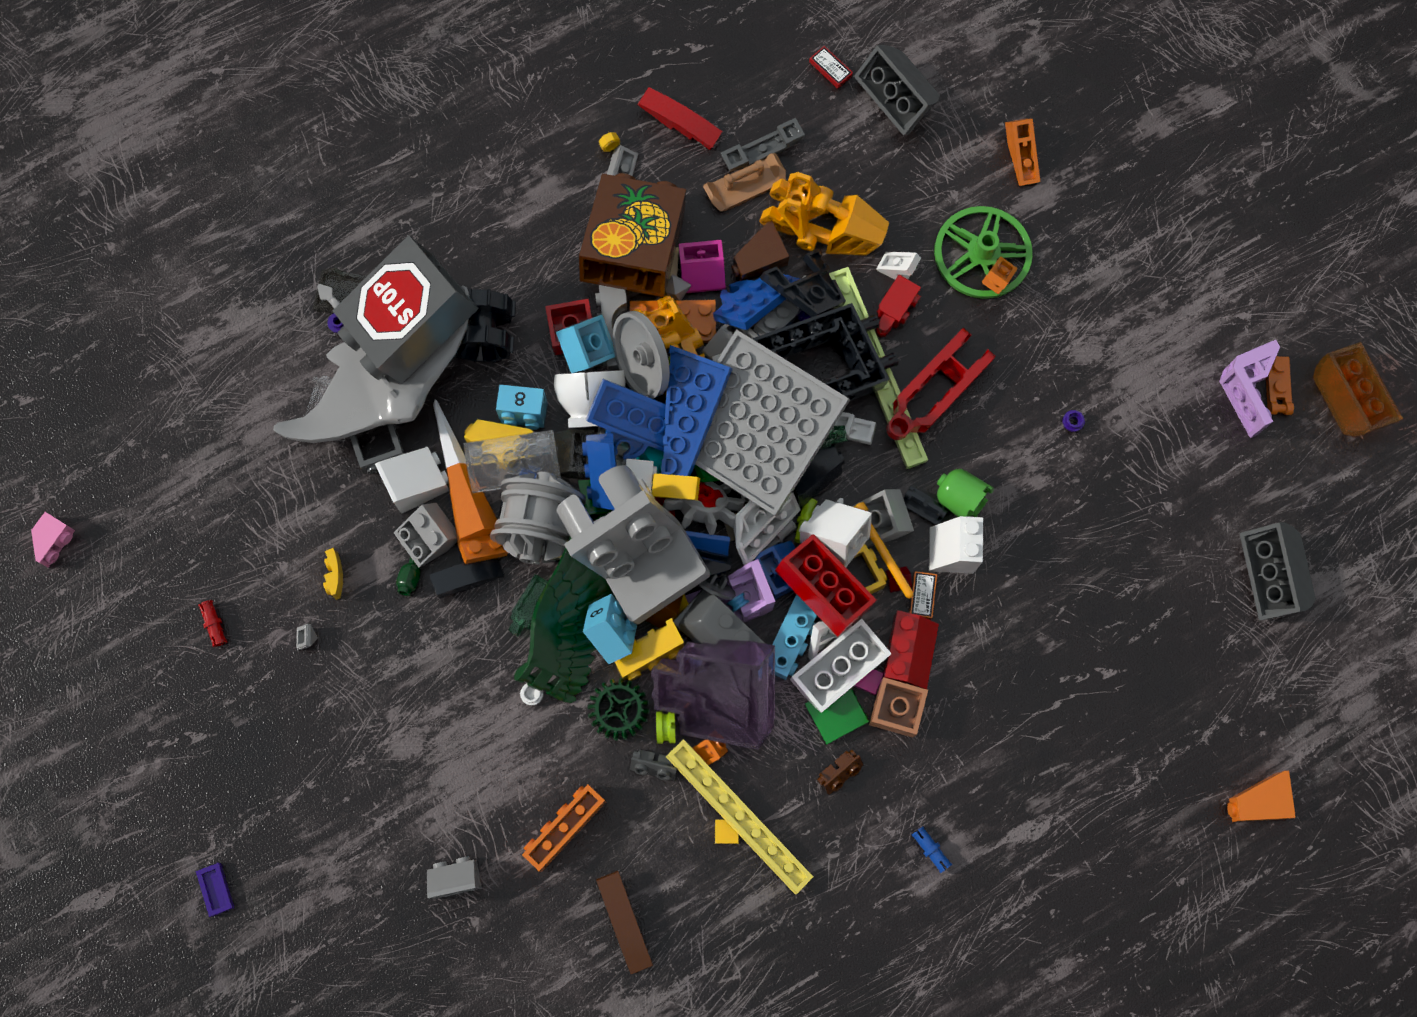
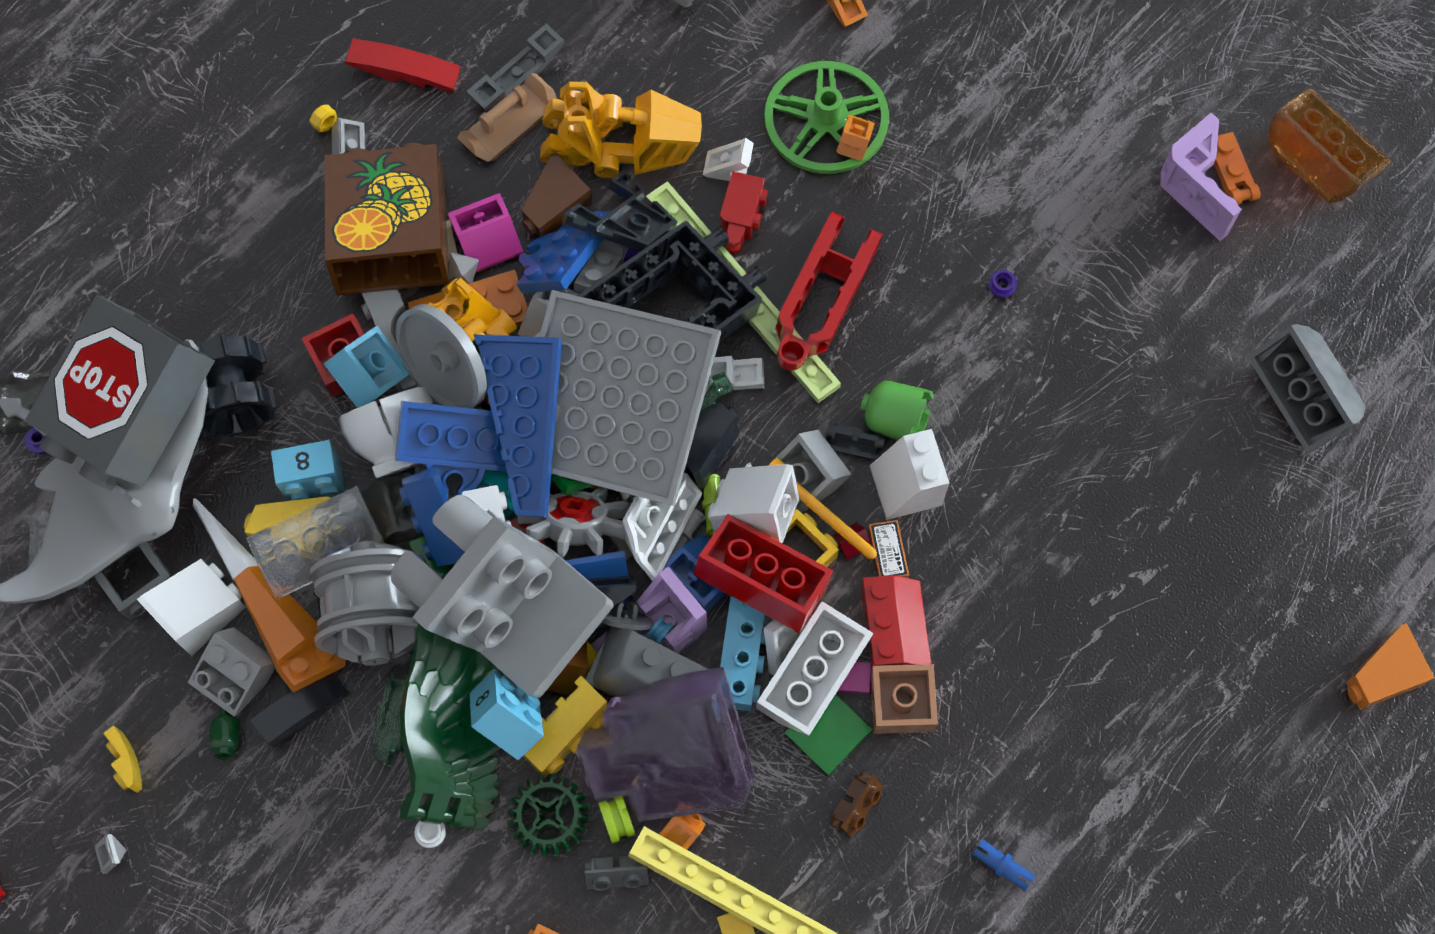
camera: 15 degrees left, 5 degrees down
yellow tile [652,474,700,501] -> none

